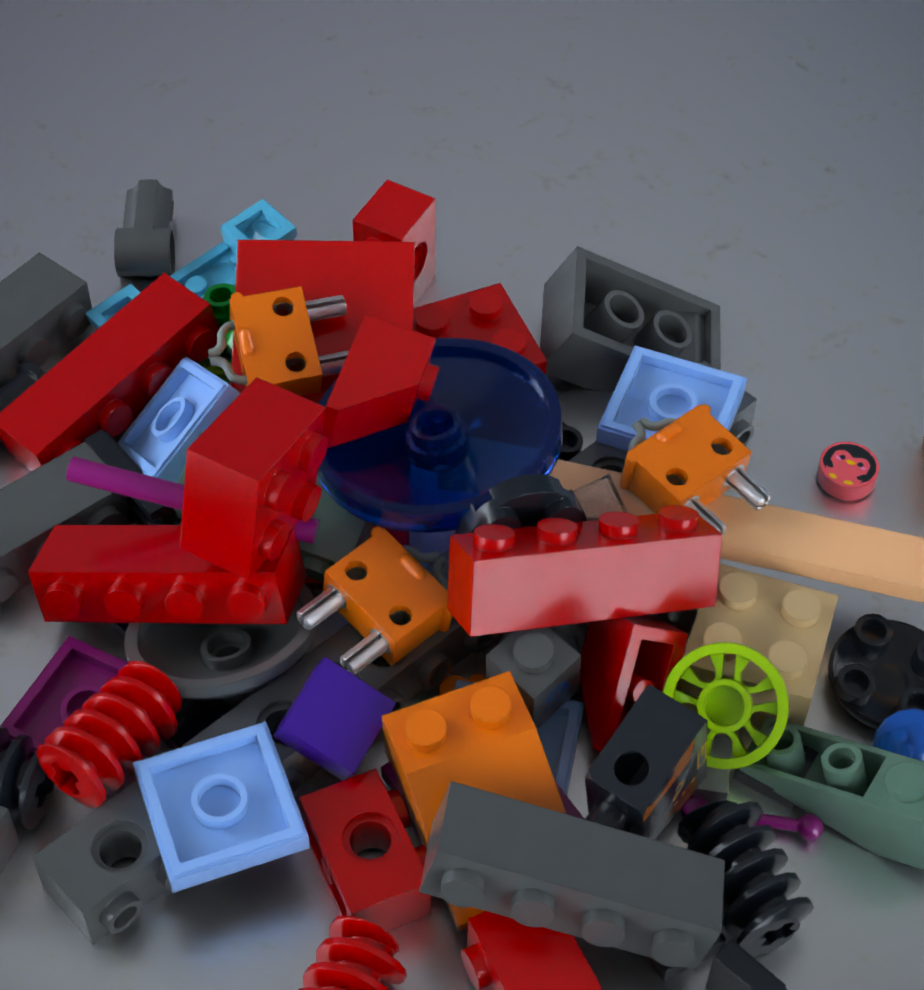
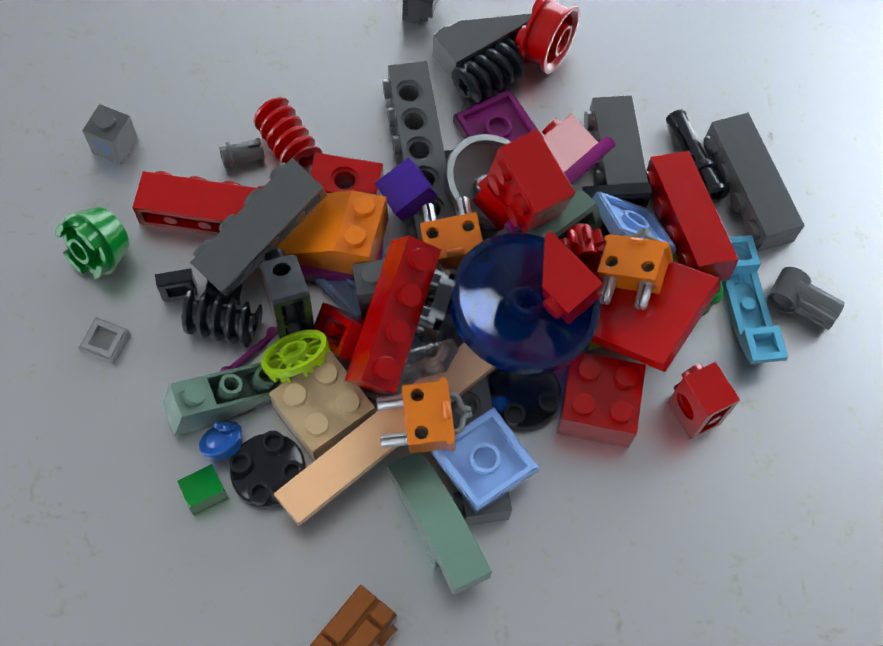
camera: 120 degrees right, 15 degrees up
red piece [36,661,182,809] -> none
light blue tile [133,721,310,893] -> none
dark grey slope [540,246,721,391] -> none
coral tile [817,442,879,500] -> none
none -> sand green slope [386,452,492,596]

